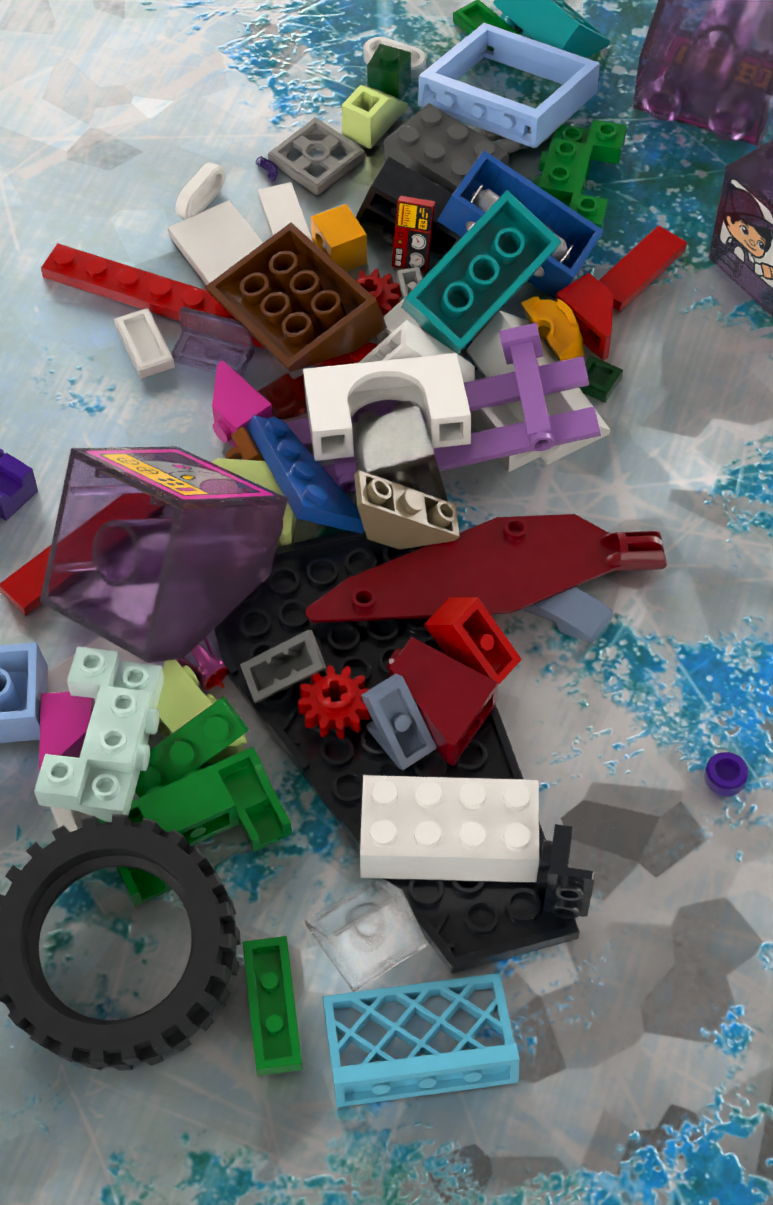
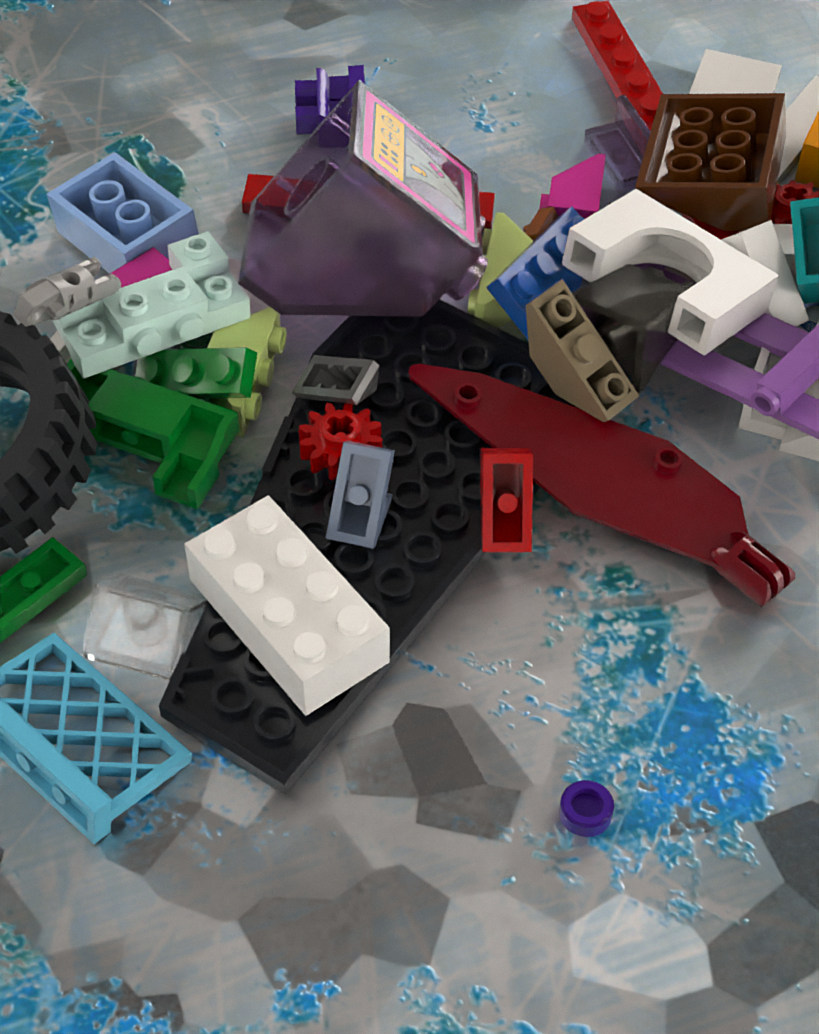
camera: 50 degrees right, 5 degrees down
white tile [114,308,175,379] -> none
flat silver piece [170,631,227,691] -> none
white tile [175,162,225,219] -> none
dark red slope [387,637,498,766] -> none
sand blue slope [523,587,614,643] -> none
black bracket [537,824,595,919] -> none
none -> light grey hinge [13,257,122,327]

